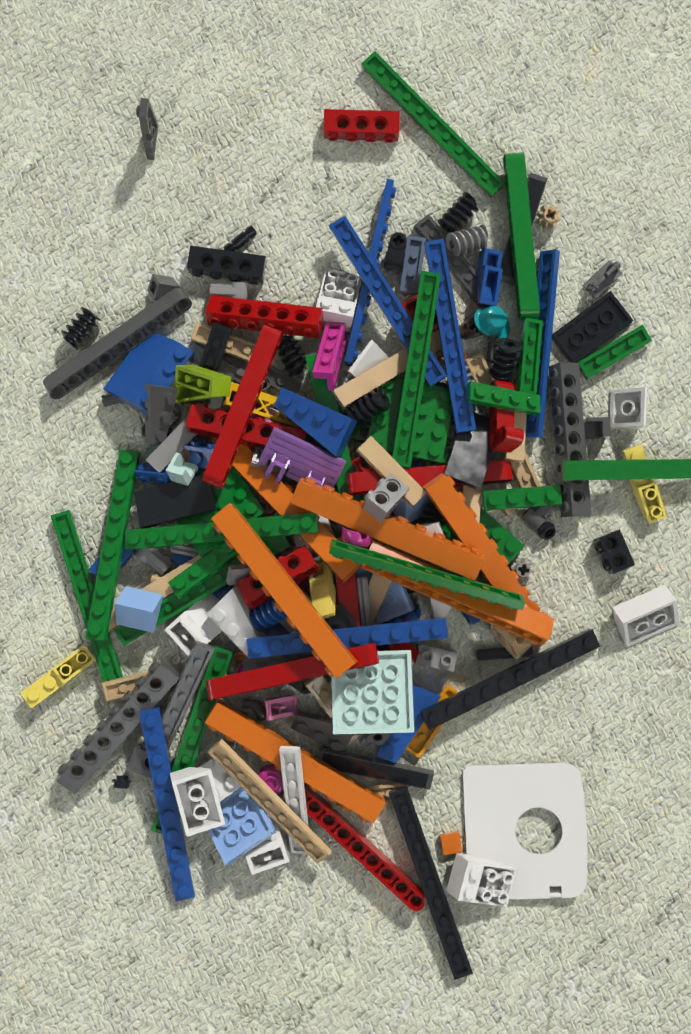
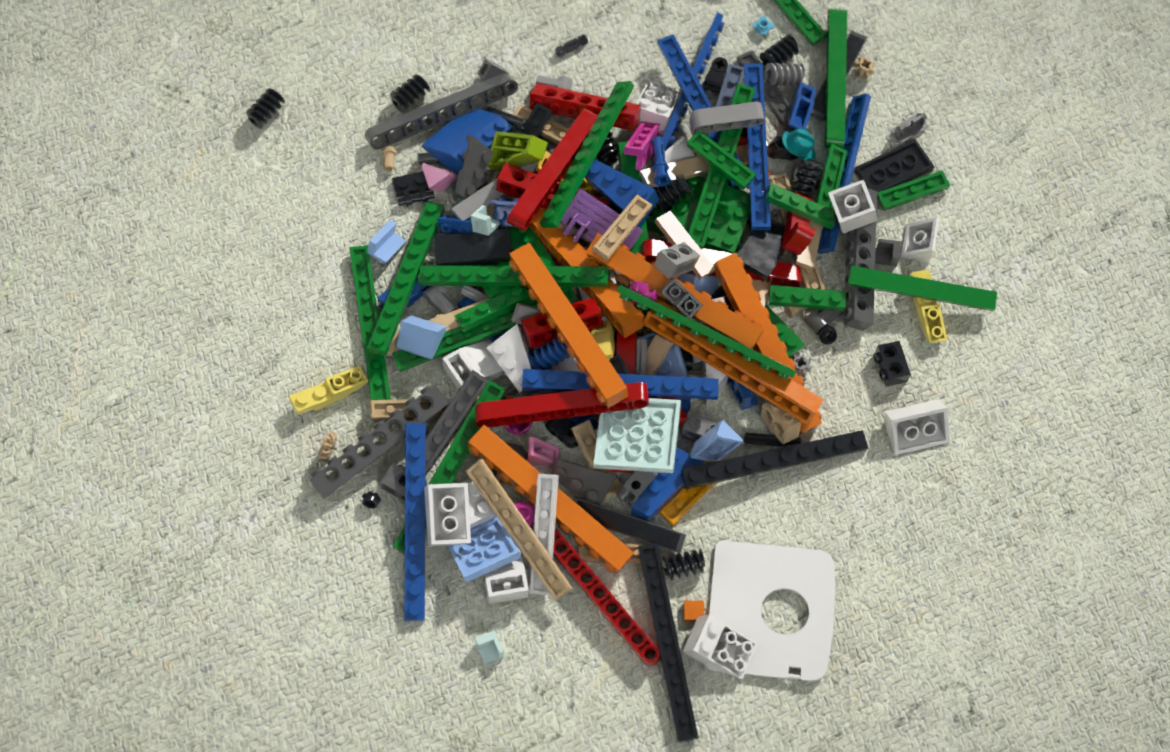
camera: 10 degrees right, 20 degrees down
black brick [187,245,267,285] -> none
none -> tan gear [319,431,337,462]
none -> light blue panel [367,219,406,264]
none -> tan pin [382,146,397,171]
none -> black plate [392,171,435,206]
none -> bright pink slope [422,163,458,192]
none -> light aqua panel [475,631,503,665]
none -> black axle [485,107,528,130]
none -> green plate [539,81,634,228]
none -> tan tile [592,195,652,261]
none -> blue pin [651,136,671,186]
none -> dark grey slope [659,278,703,319]
none -> black piece [661,548,705,581]
none -> green plate [686,130,756,190]
none -> light grey beam [689,102,765,137]
none -> light blue slope [690,420,743,462]
none -> medium azure plate [753,16,774,35]
none -> white brick [828,180,878,233]

